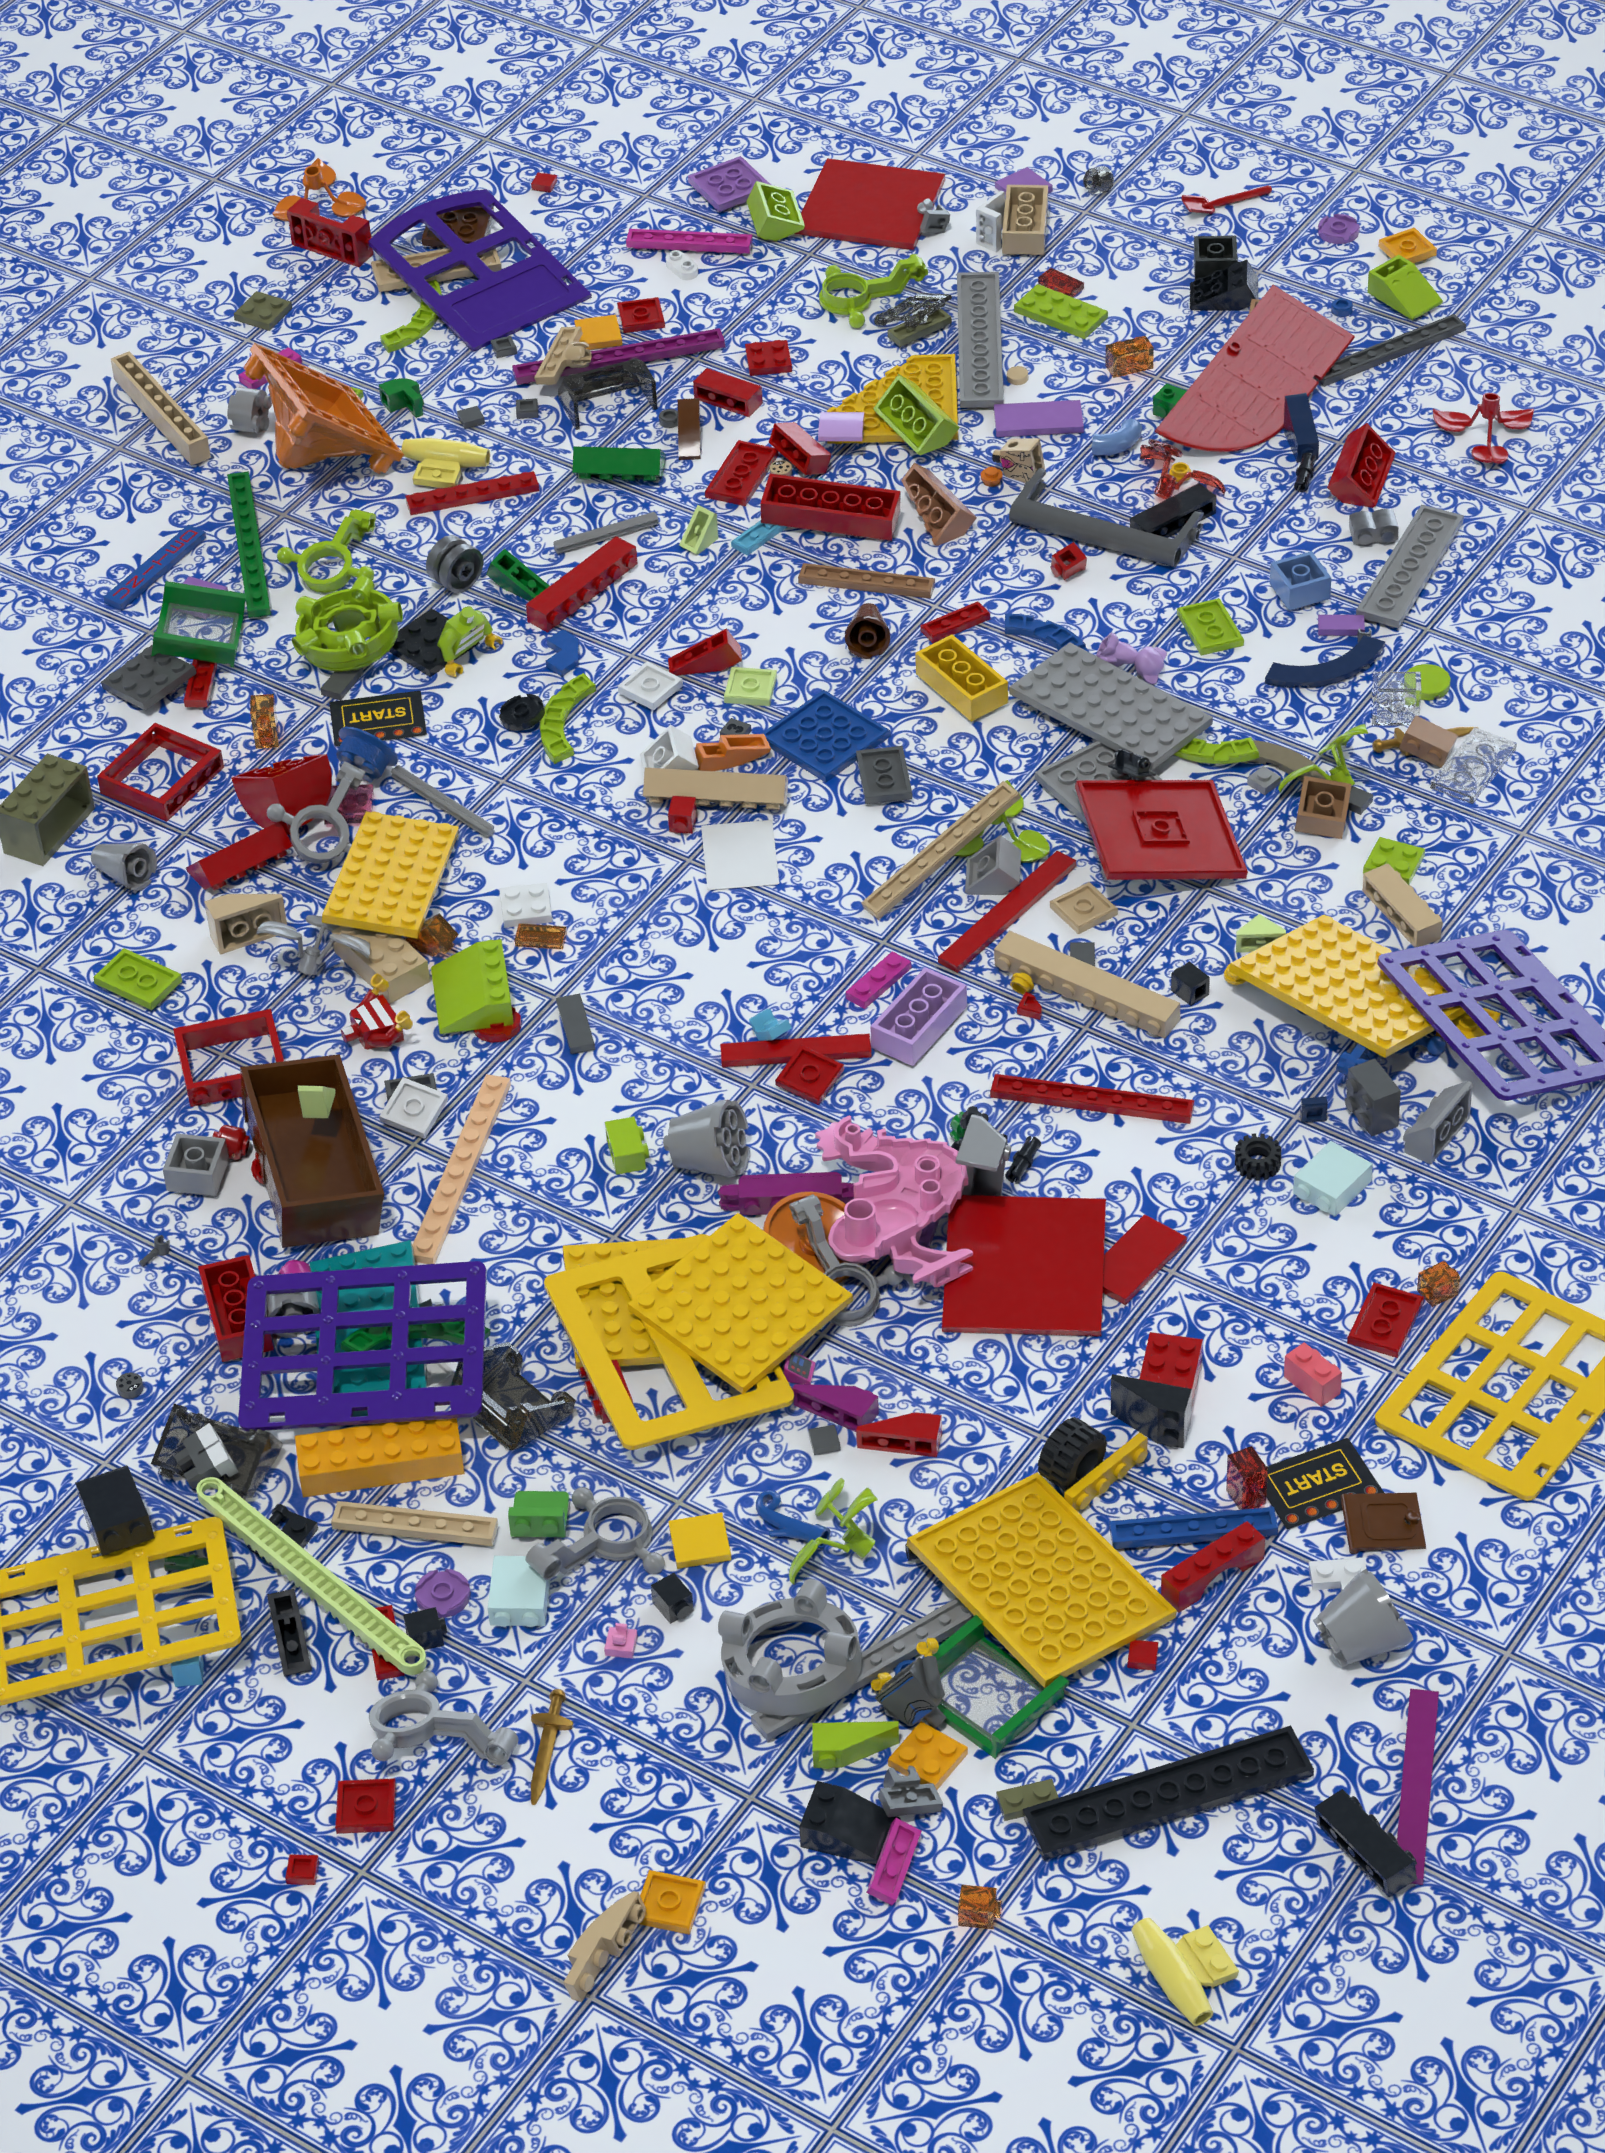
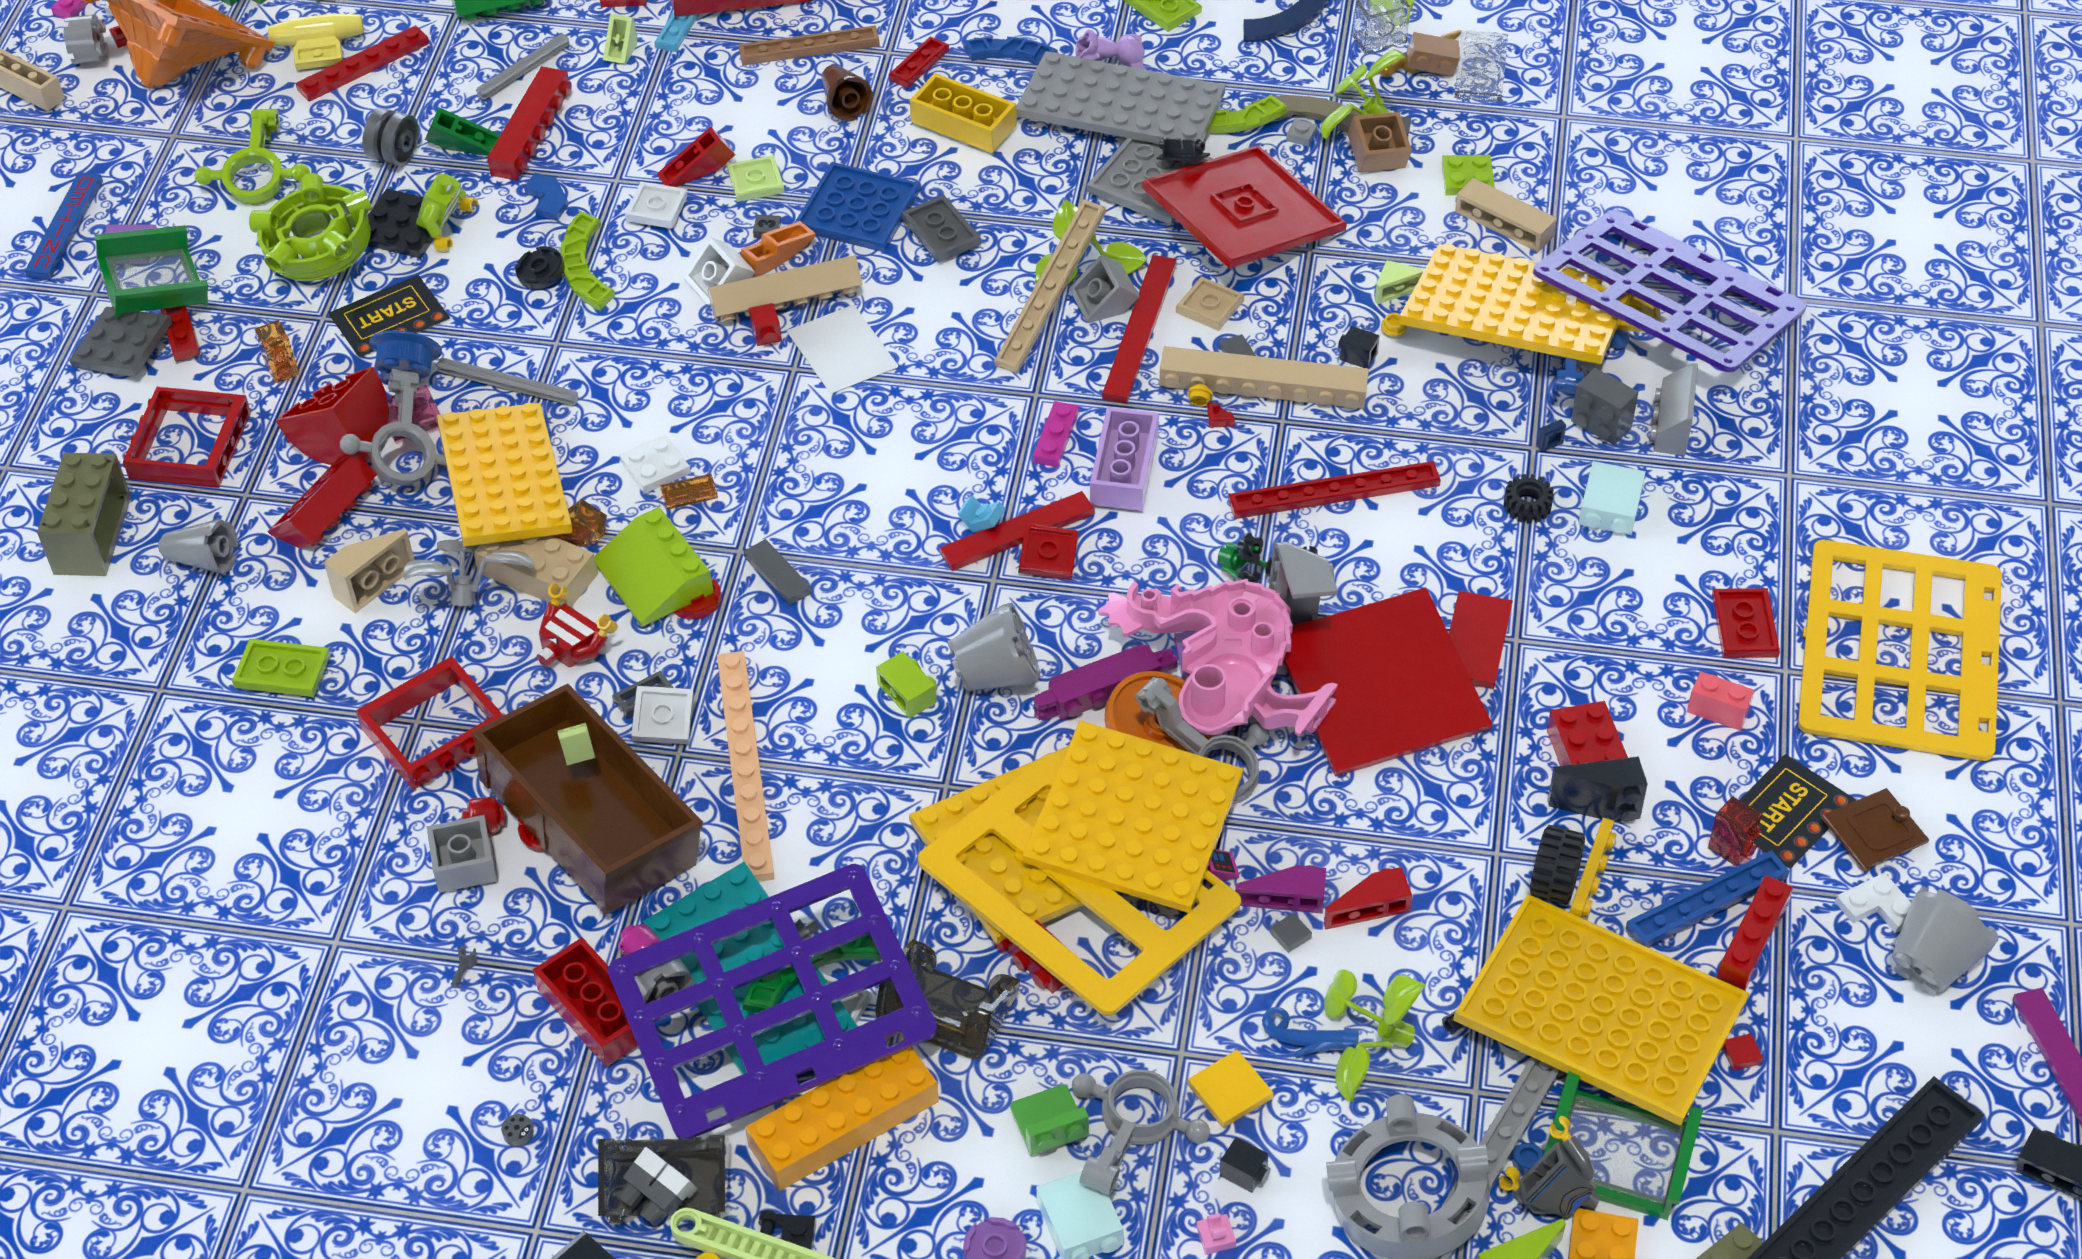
camera: 25 degrees left, 5 degrees up
green plate [227,471,271,618] -> none
dark grey tile [320,667,363,700] -> none
tan plate [331,1501,498,1546] -> none
clear orange brick [1417,1260,1460,1307] -> none

